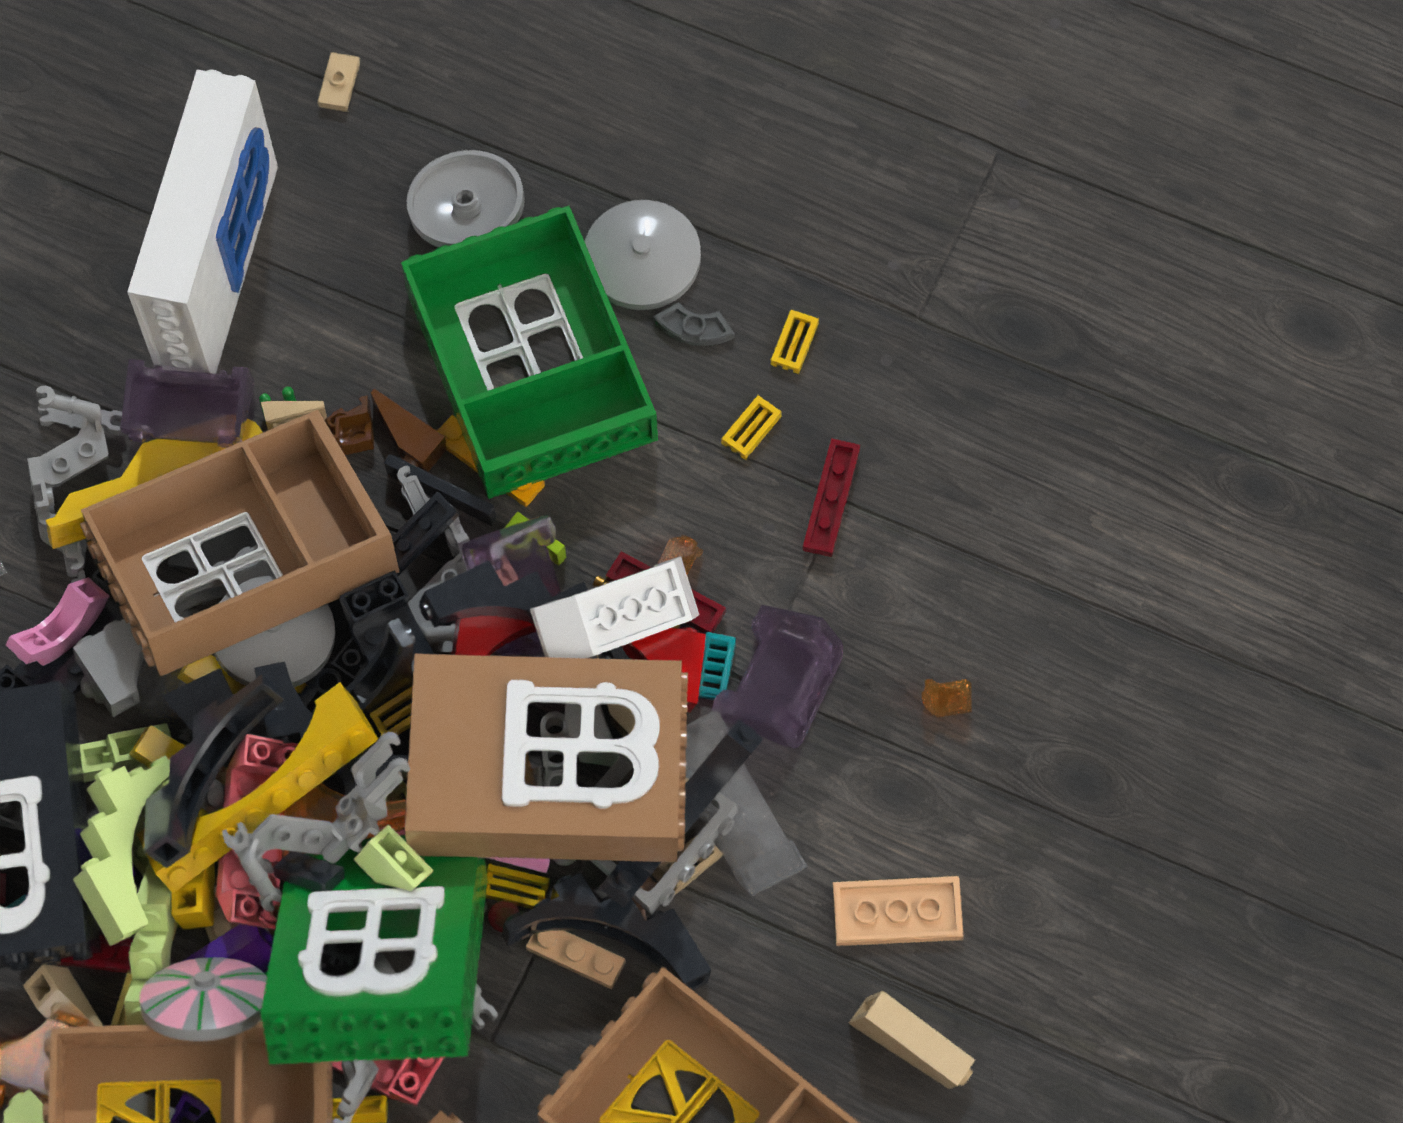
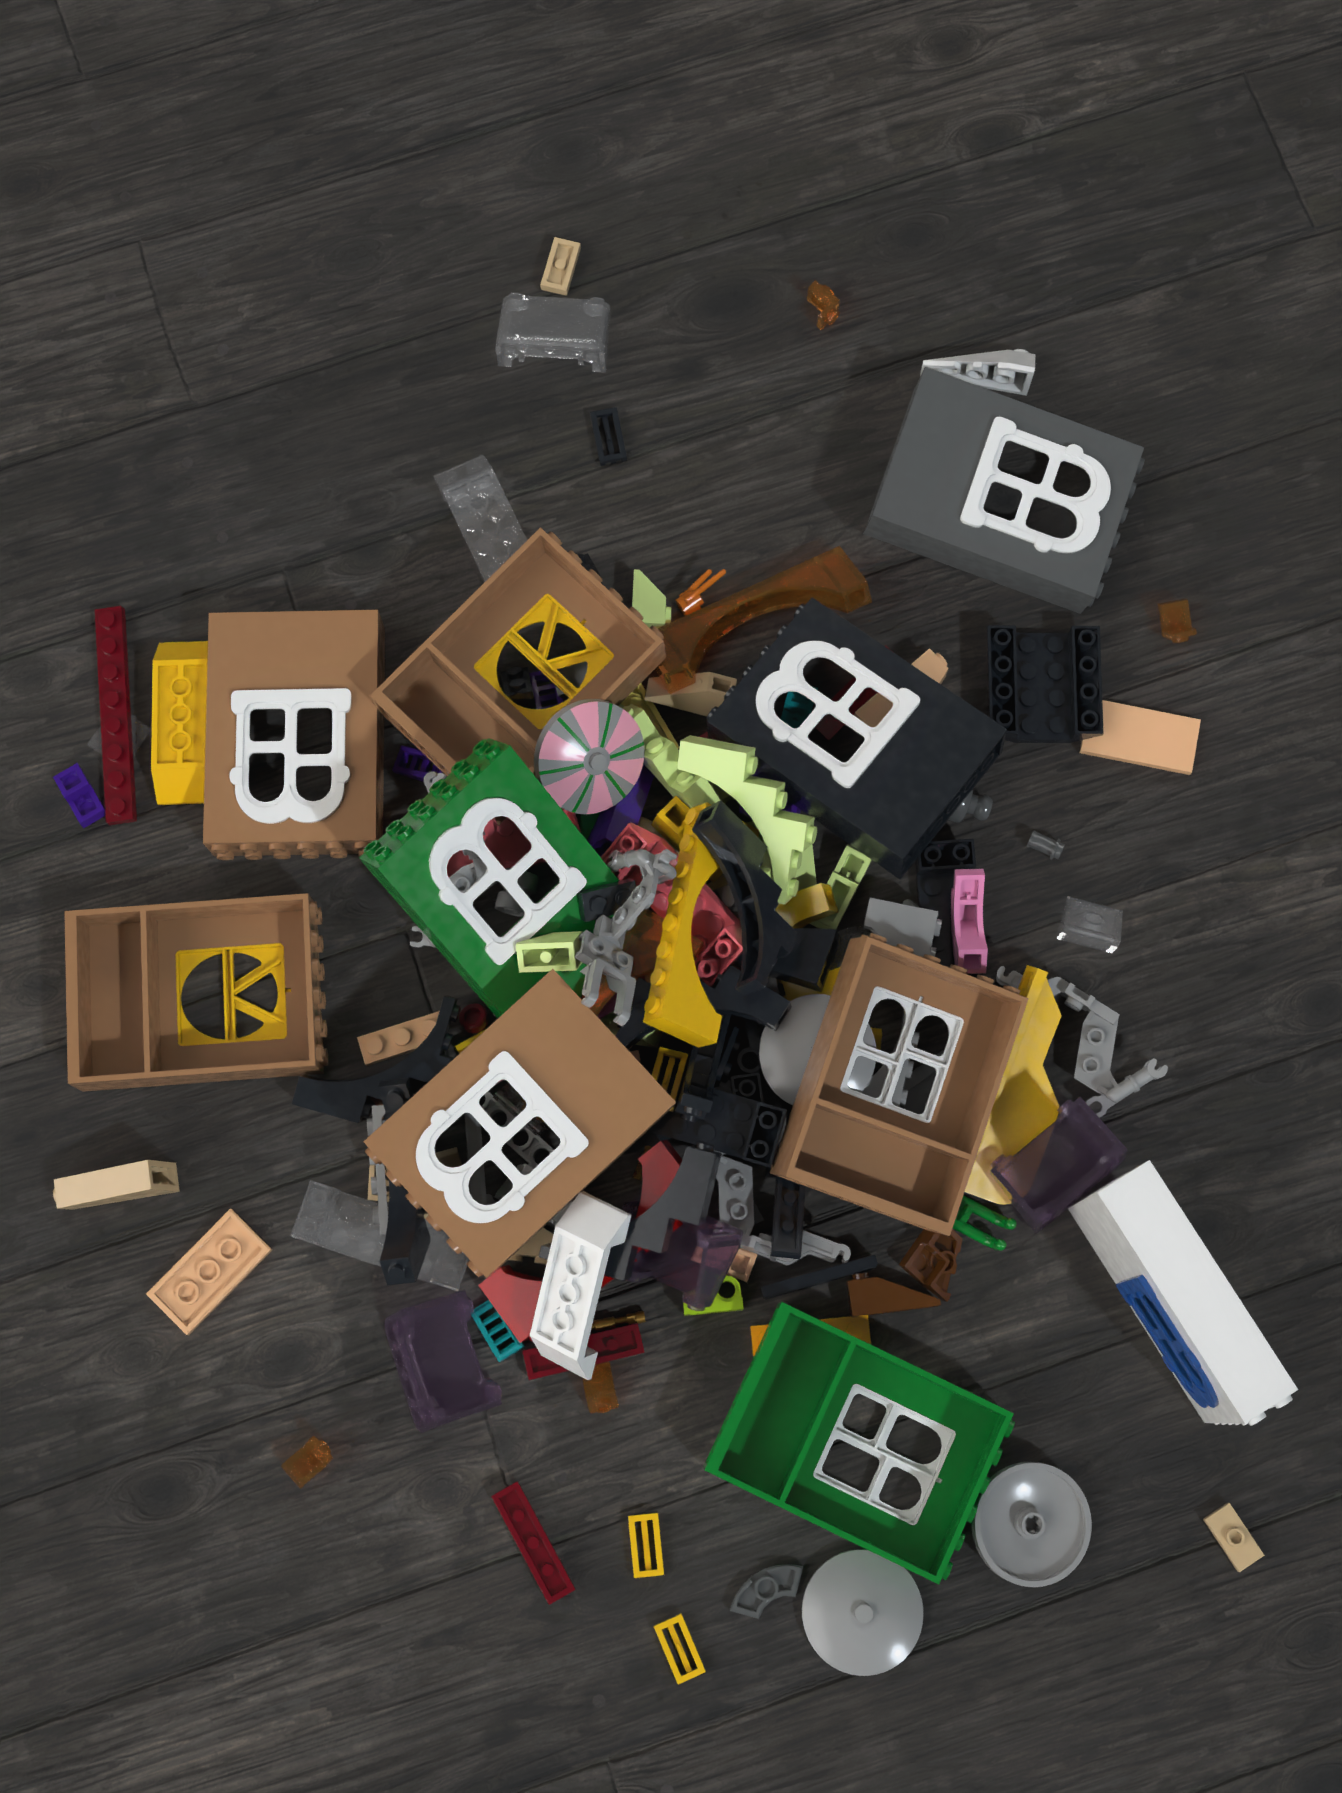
camera: 135 degrees right, 10 degrees up
tan slope [261,401,327,430] -> none

